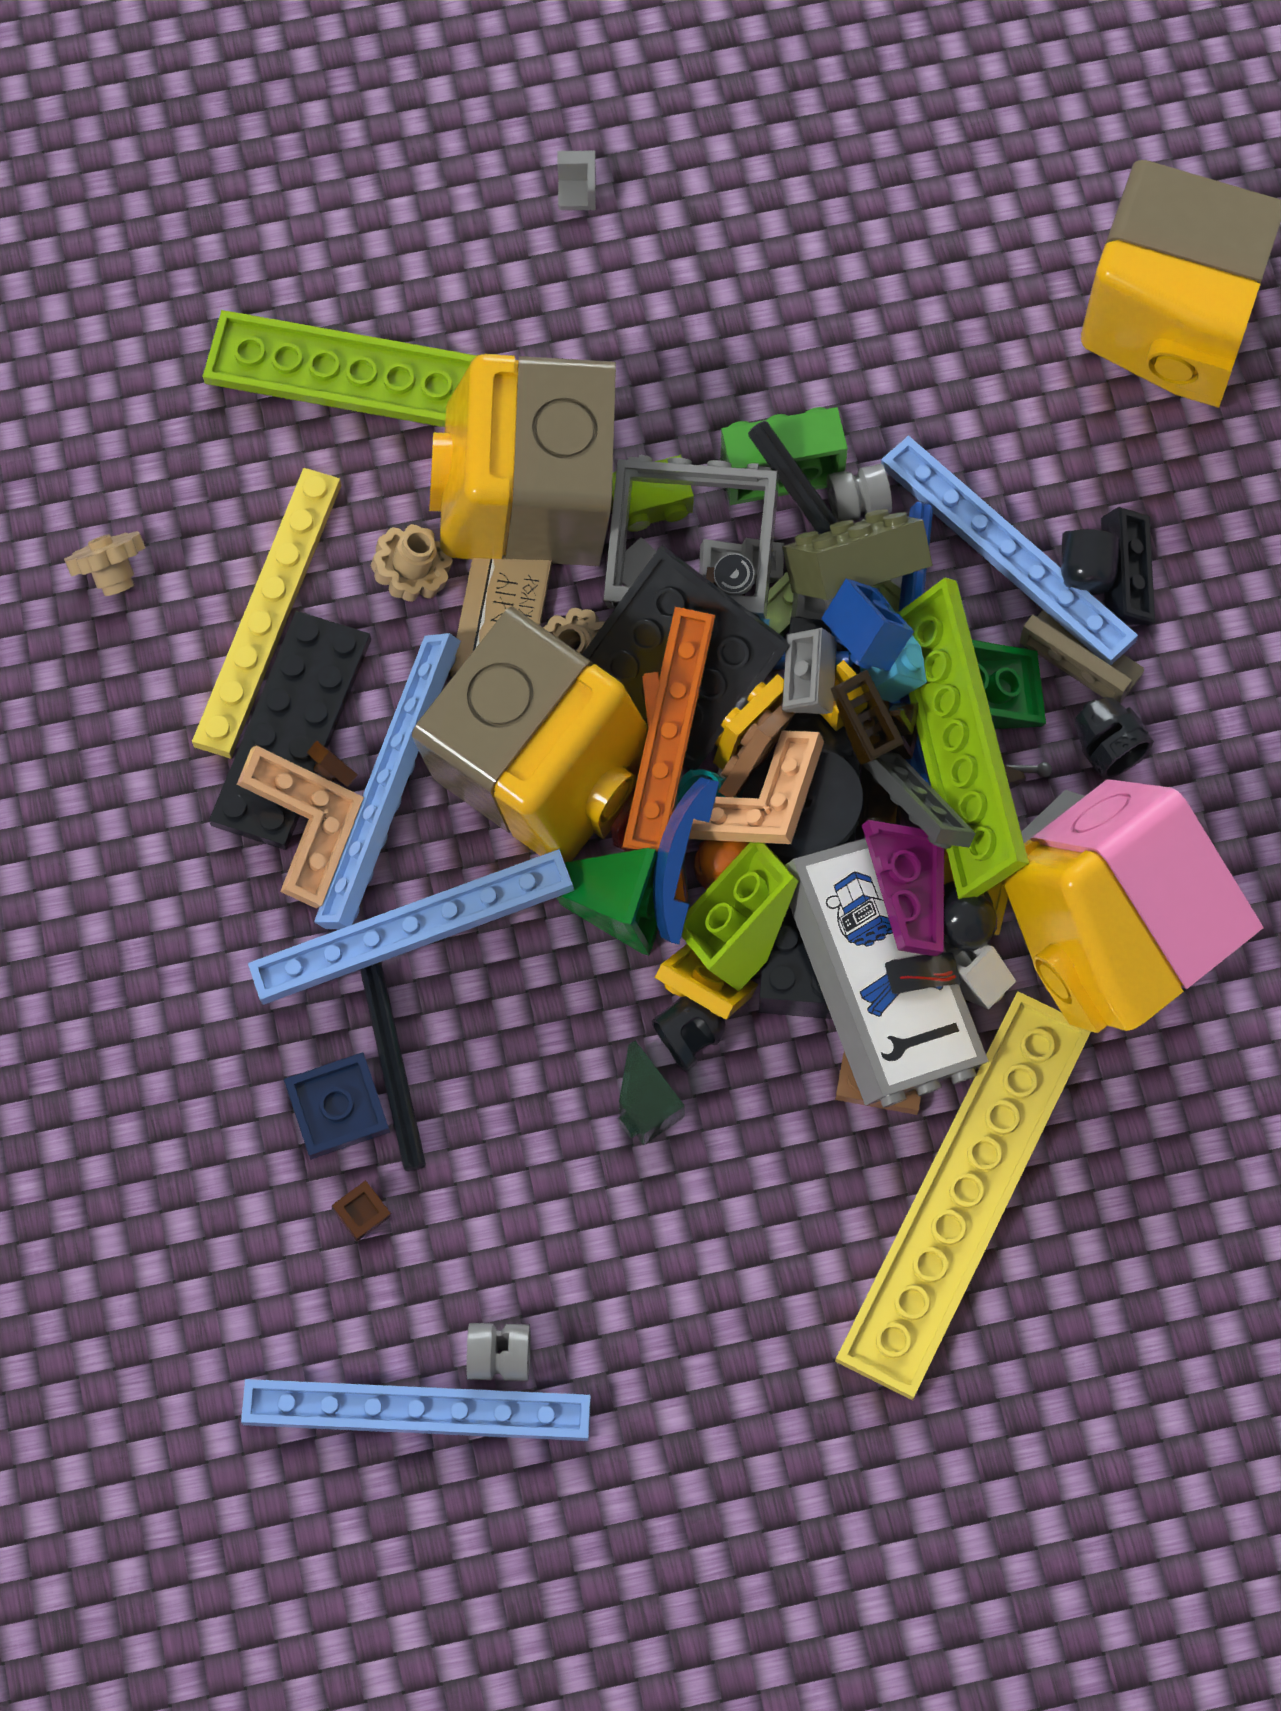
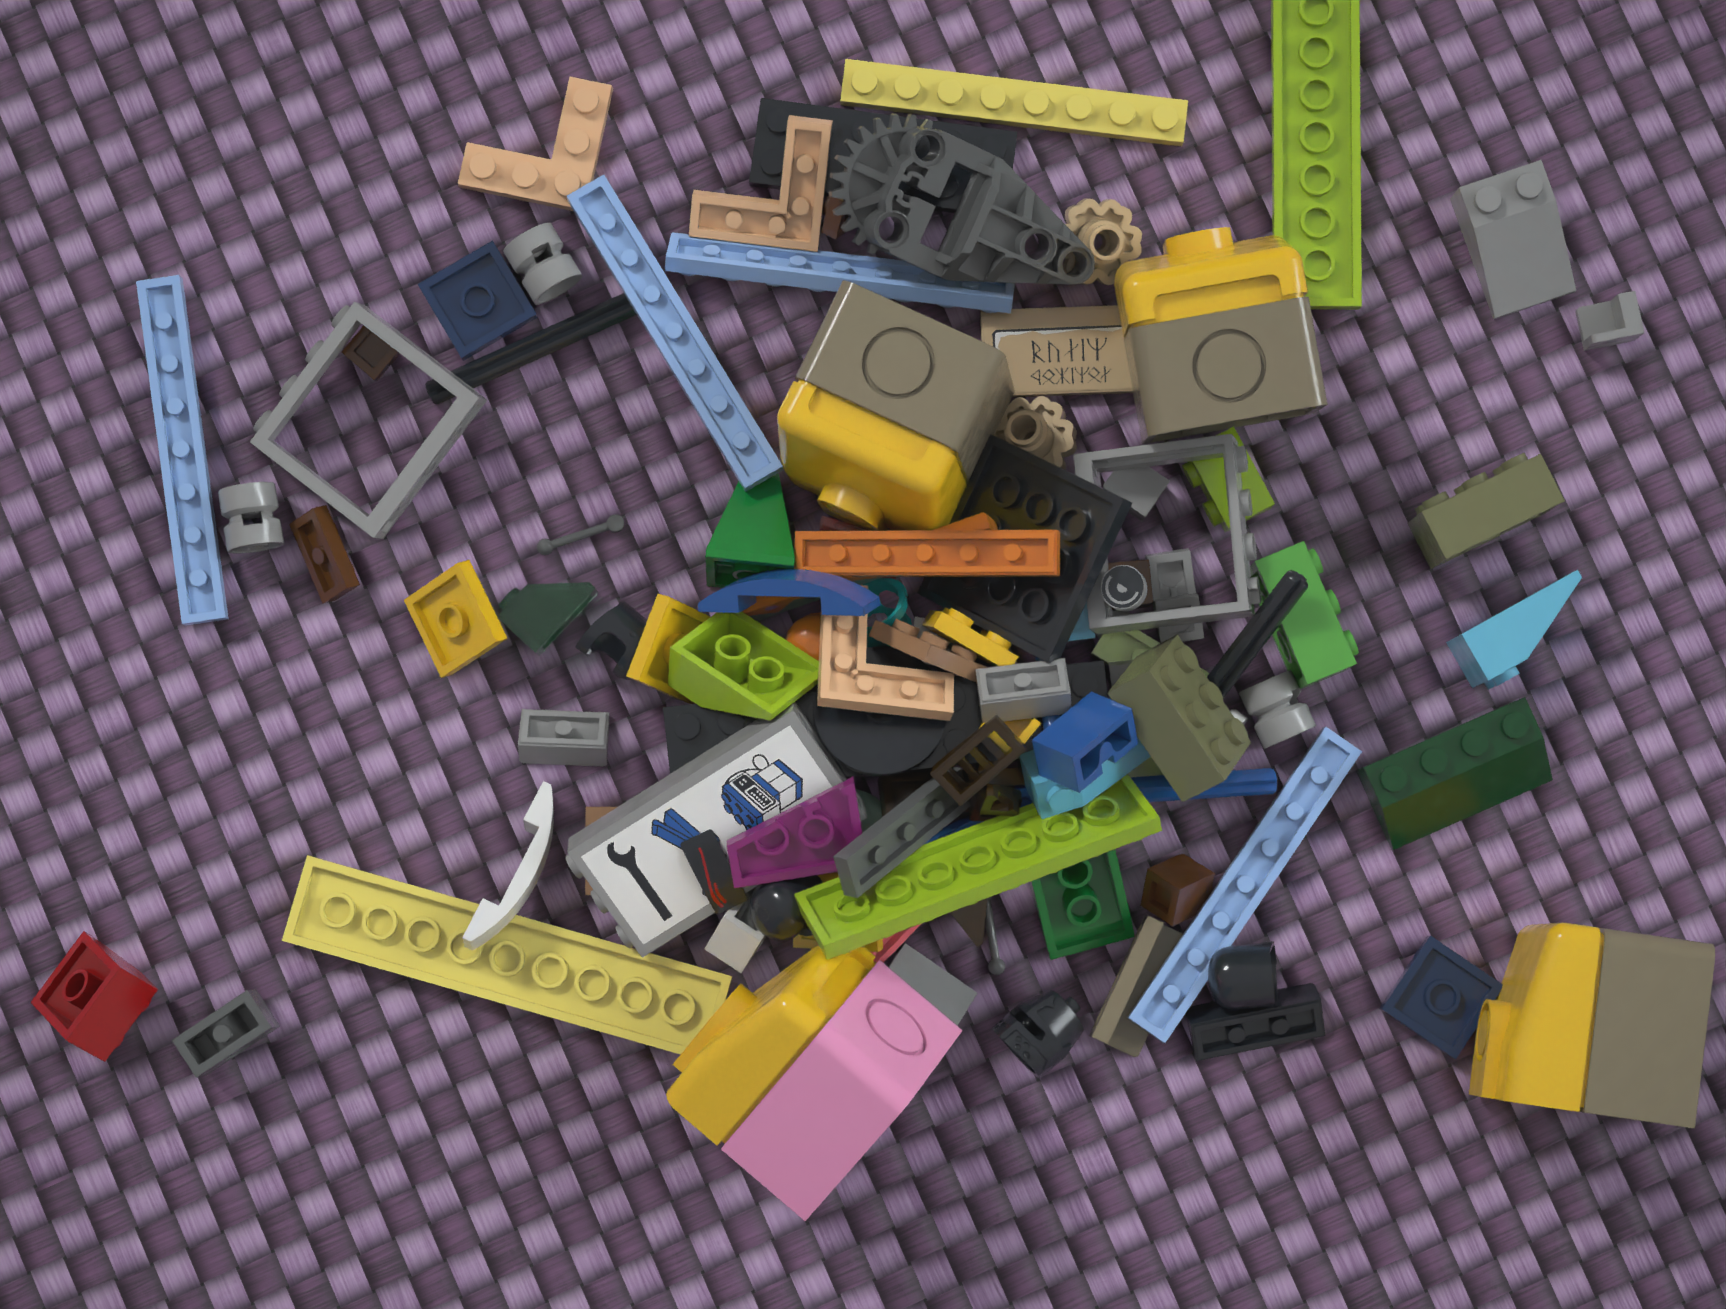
camera: 75 degrees right, 15 degrees up
none -> red slope [31,931,158,1062]
none -> dark grey brick [172,989,280,1078]
none -> light grey window [250,301,487,539]
none -> reddish brown plate [289,505,360,604]
none -> yellow plate [404,560,508,678]
none -> light nougat plate [458,77,613,211]
none -> white slope [462,781,554,951]
none -> light grey wheel [503,223,583,305]
none -> light grey slope [518,709,609,767]
none -> dark grey hinge [536,514,624,556]
none -> dark grey connector [829,114,1095,285]
none -> reddish brown panel [1140,854,1215,926]
none -> dark green slope [1356,697,1553,851]
none -> dark blue plate [1379,936,1503,1059]
none -> olive brick [1407,452,1565,569]
none -> medium azure slope [1446,570,1582,690]
none -> light grey slope [1450,160,1576,320]

